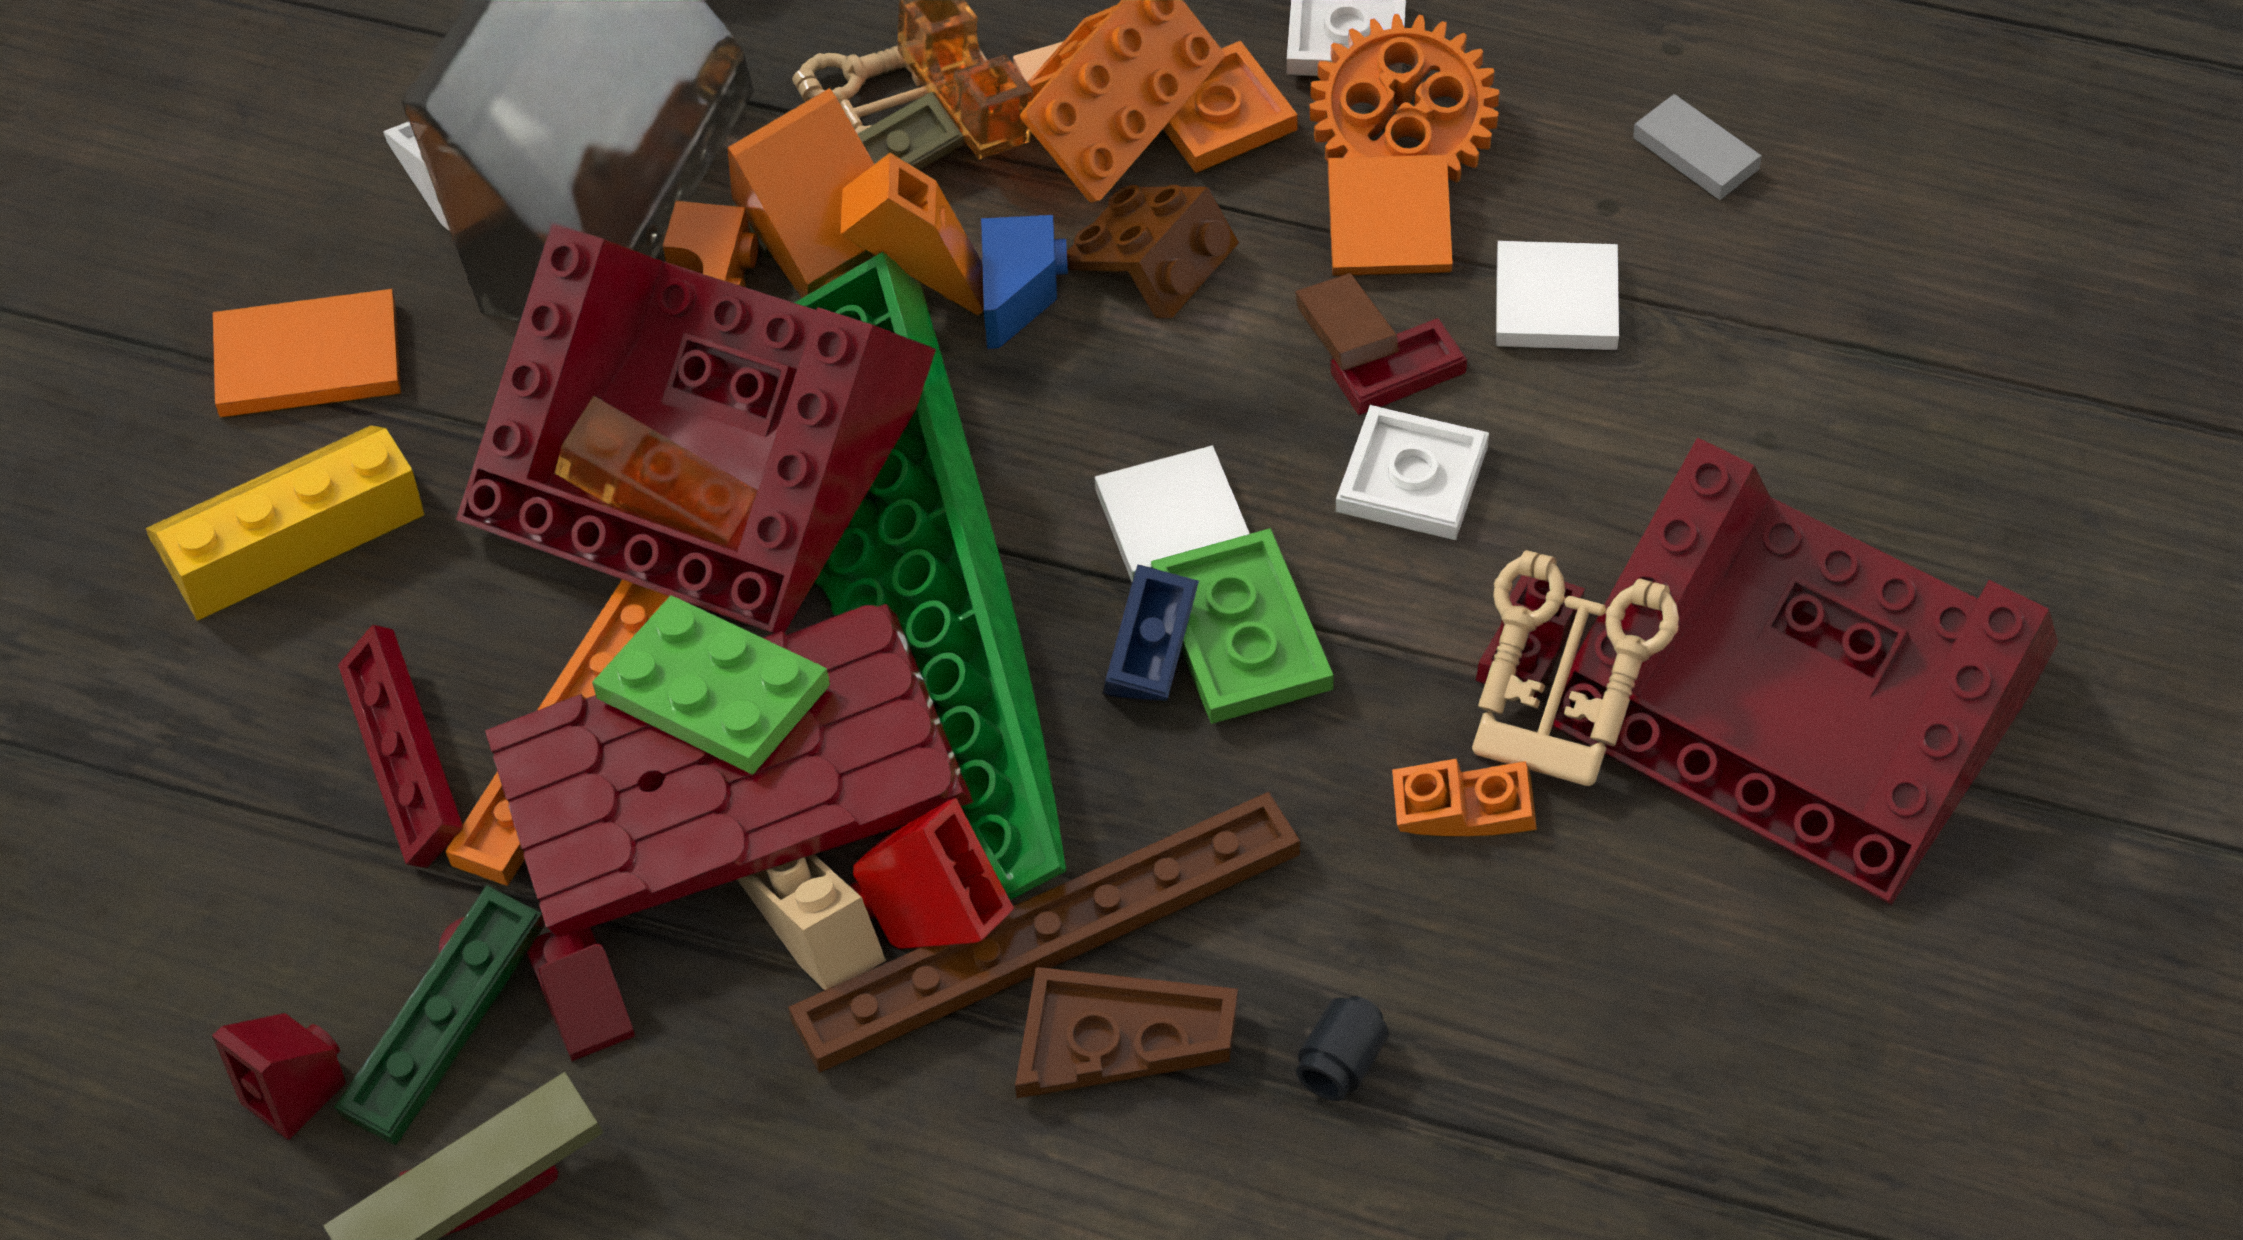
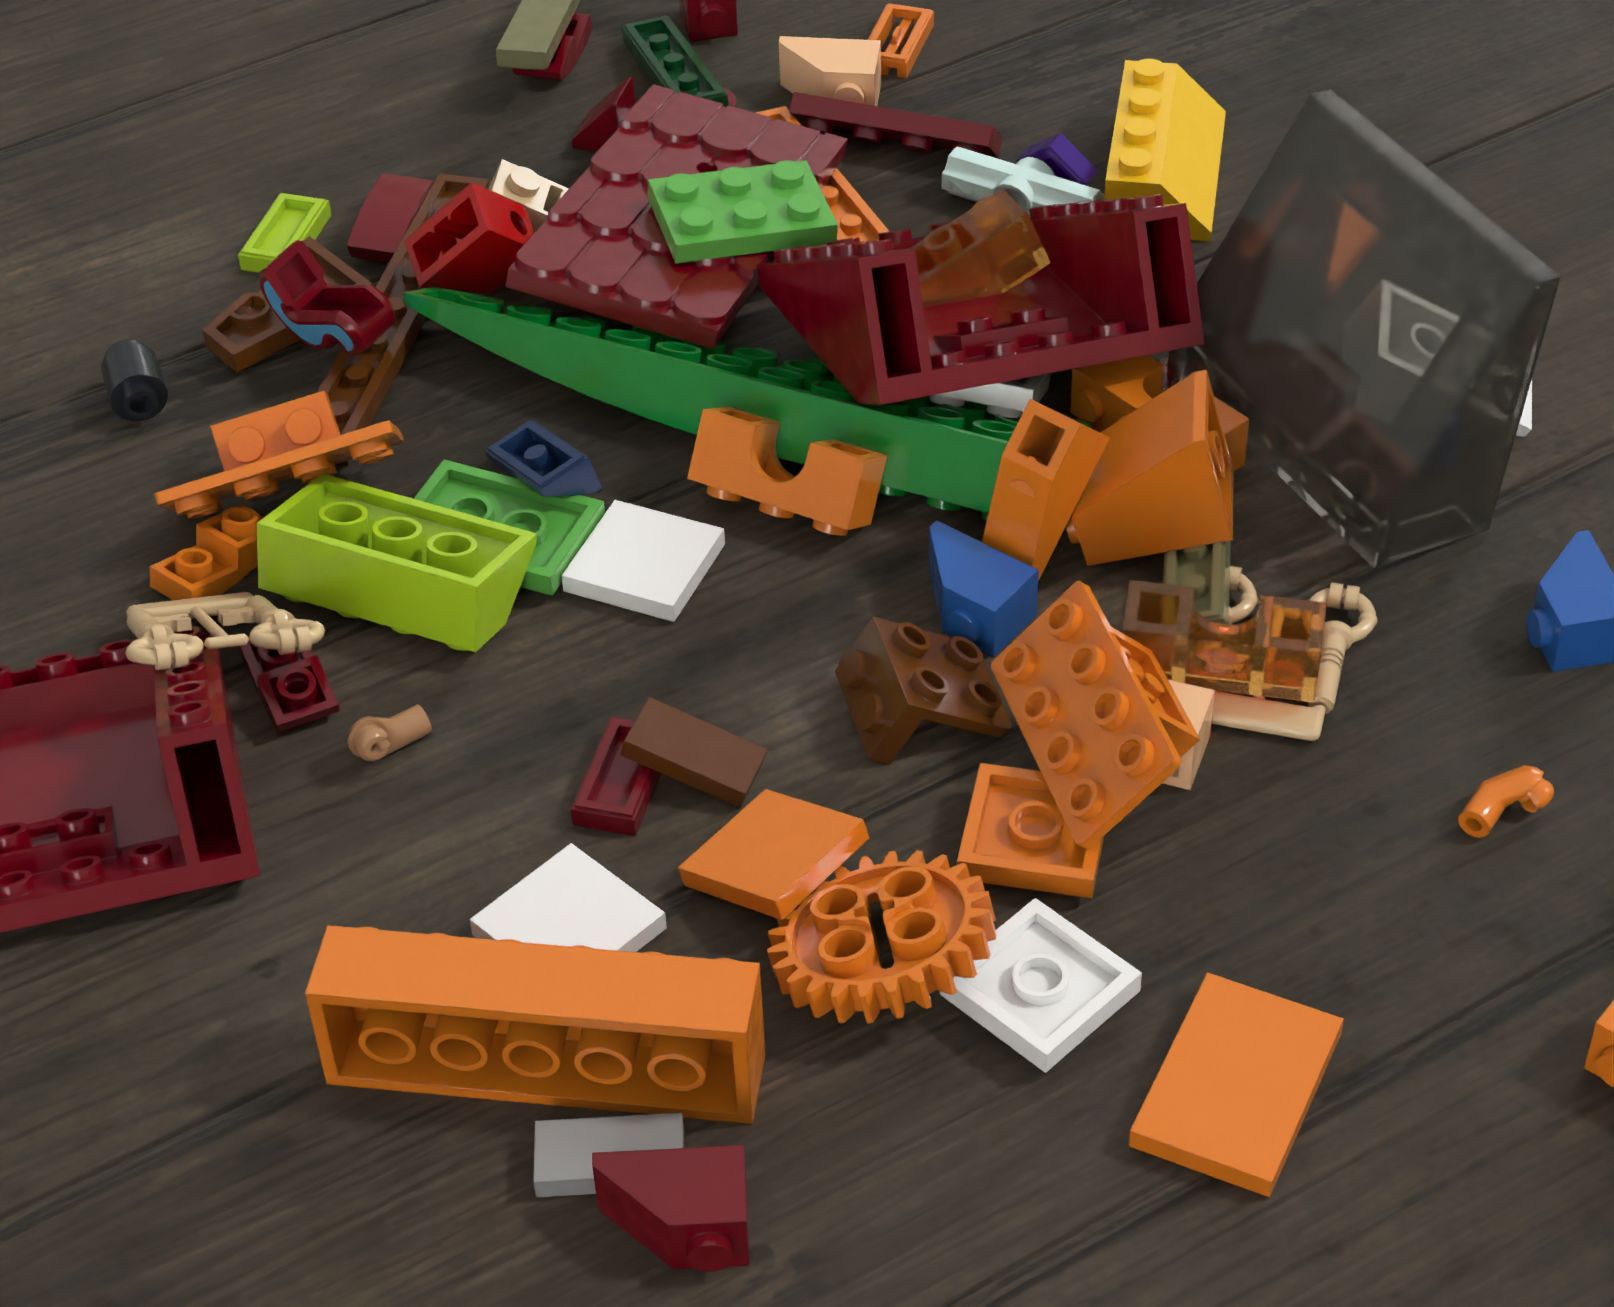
camera: 130 degrees right, 10 degrees down
white tile [1336,405,1489,540] -> none
none -> orange bracket [154,391,404,519]
none -> lime tile [238,193,332,273]
none -> lime slope [257,473,537,652]
none -> dark red animal [259,240,395,355]
none -> orange brick [305,925,765,1124]
none -> dark red slope [347,173,434,263]
none -> medium nougat arm [347,704,432,762]
none -> dark red slope [592,1145,750,1272]
none -> orange arch [687,406,888,536]
none -> light nougat slope [779,36,881,106]
none -> orange tile [868,3,934,78]
none -> light aqua piece [942,146,1105,222]
none -> dark purple tile [1015,133,1098,185]

